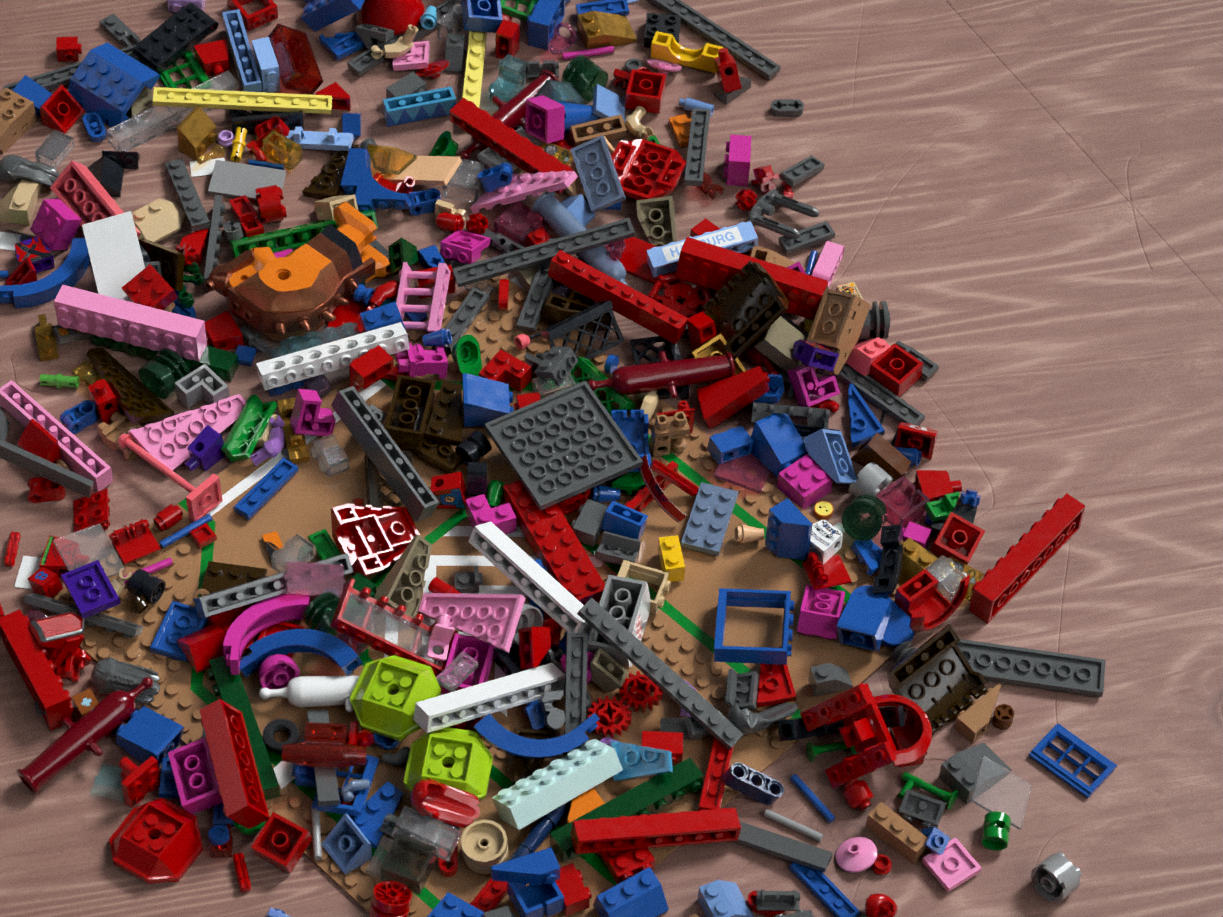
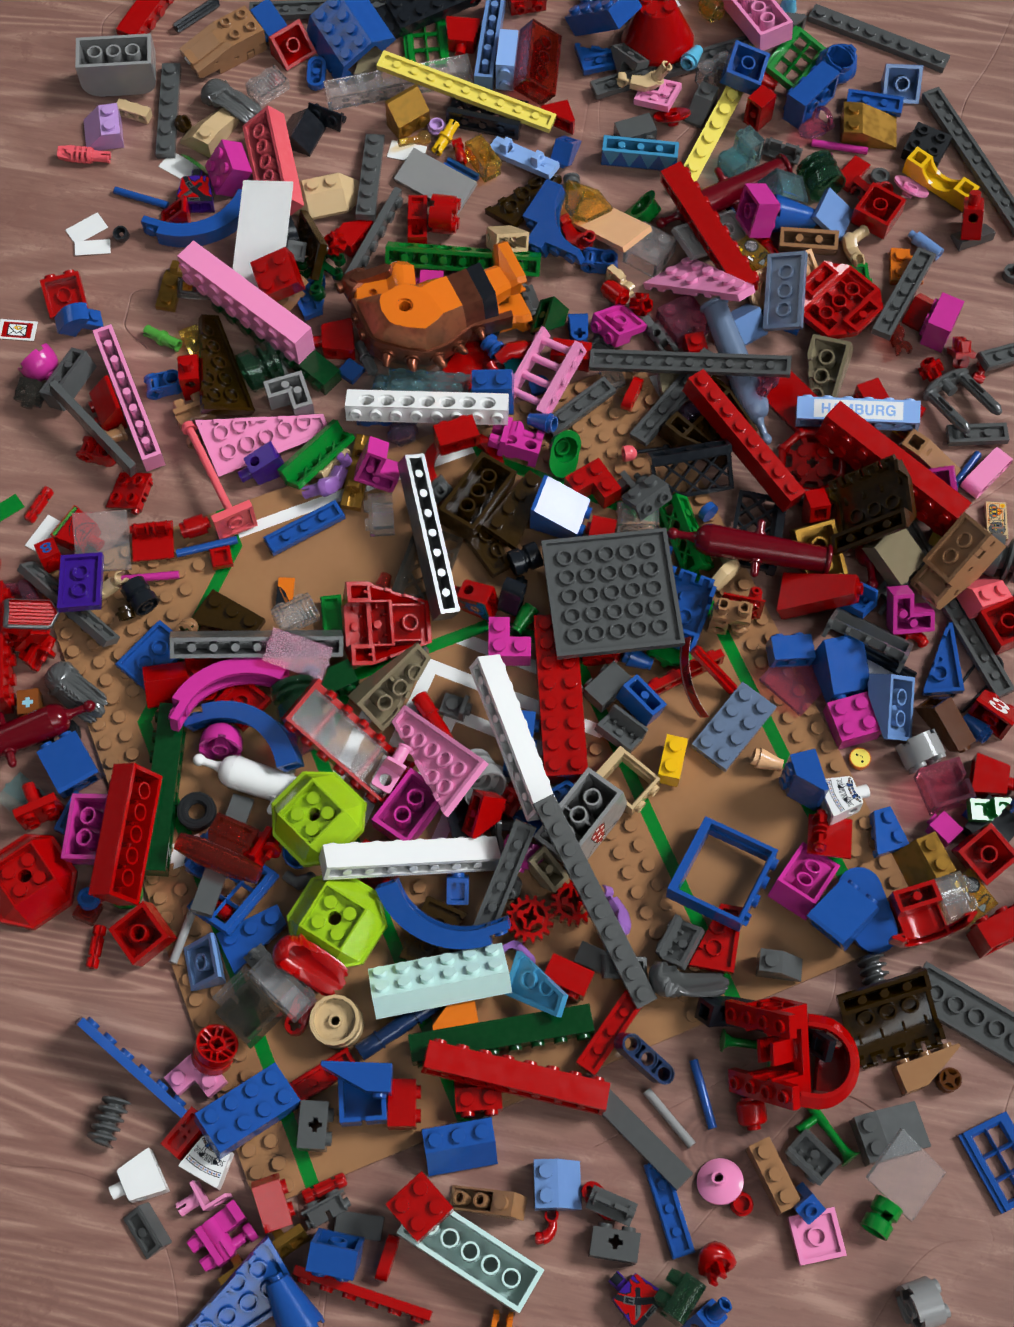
camera: 25 degrees right, 15 degrees up
dark grey beam [223,220,243,241] -> none
red piece [254,116,290,148] -> none
sand blue arm [341,779,370,802] -> none
clear plate [436,651,478,692] -> none
blue piece [477,163,513,193] -> none
dark grey leg [538,690,565,731] -> none
dark purple torso [793,339,839,371] -> none
clear green wheel [842,494,888,541] -> none
black slope [873,524,903,595] -> none
none -> red tile [833,155,871,192]
none -> red slope [902,293,934,332]

